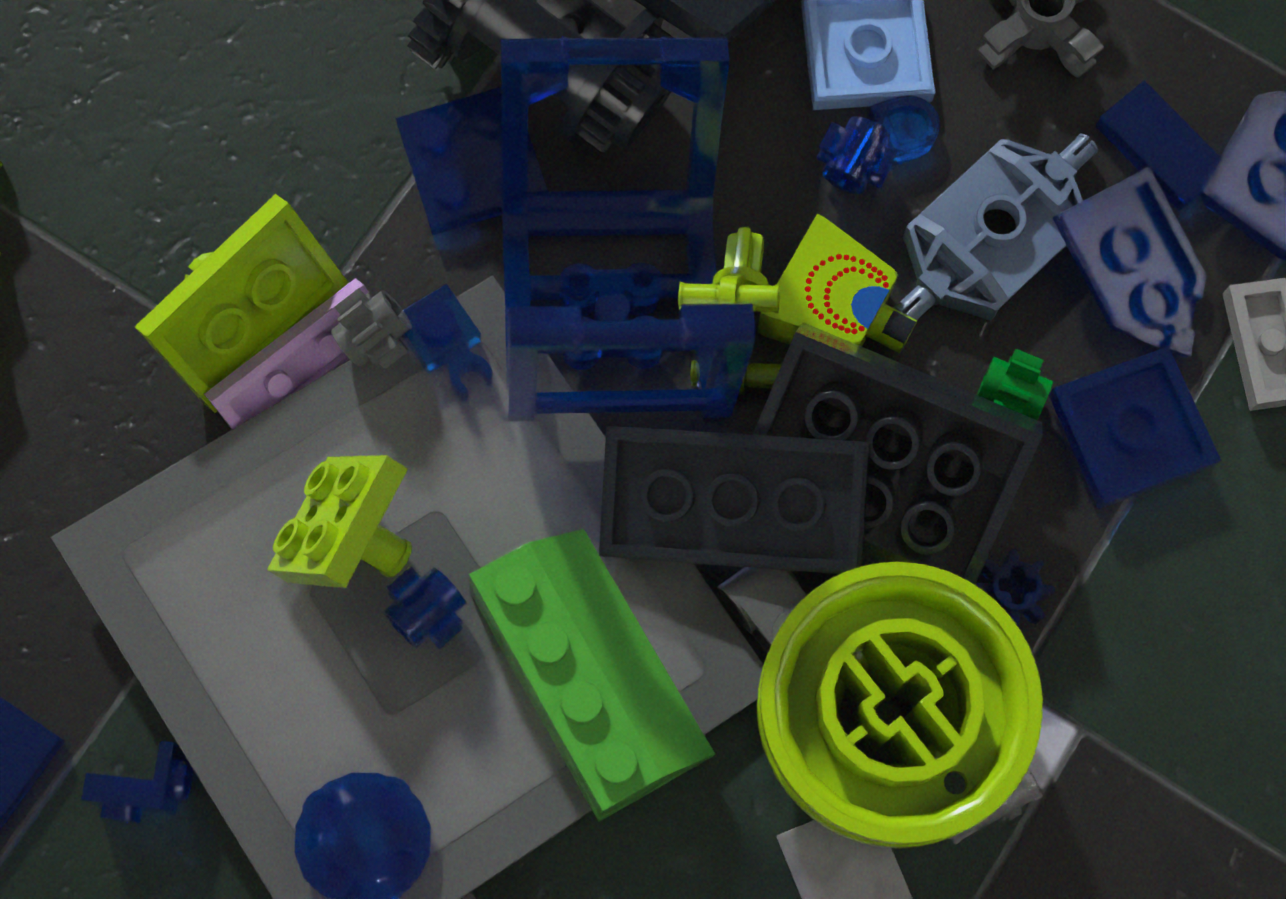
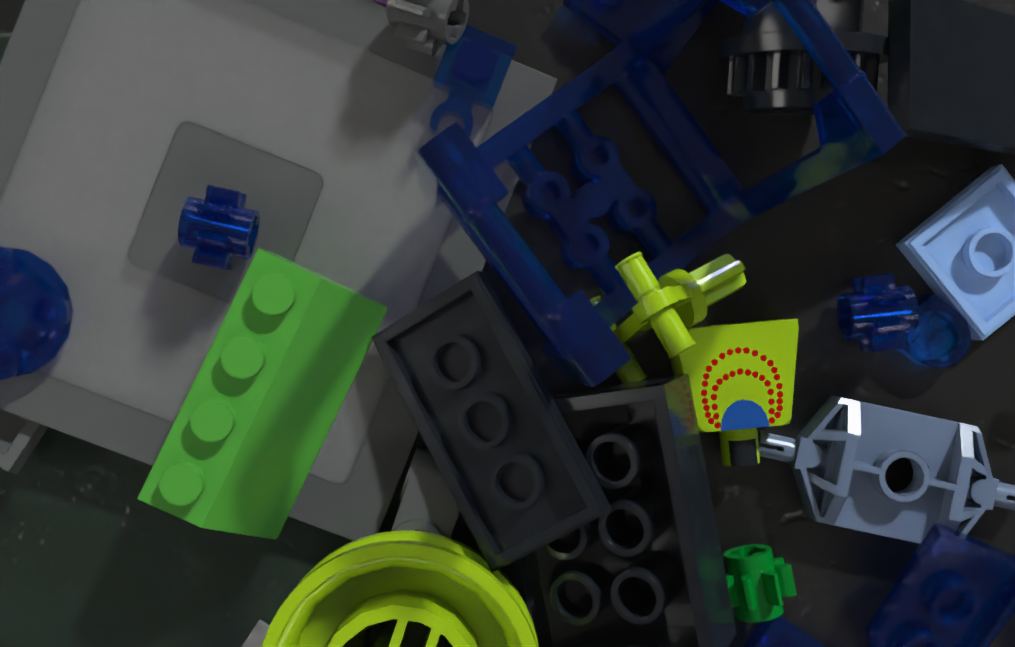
camera: 60 degrees right, 15 degrees up
lime plate [267,455,412,588] -> none

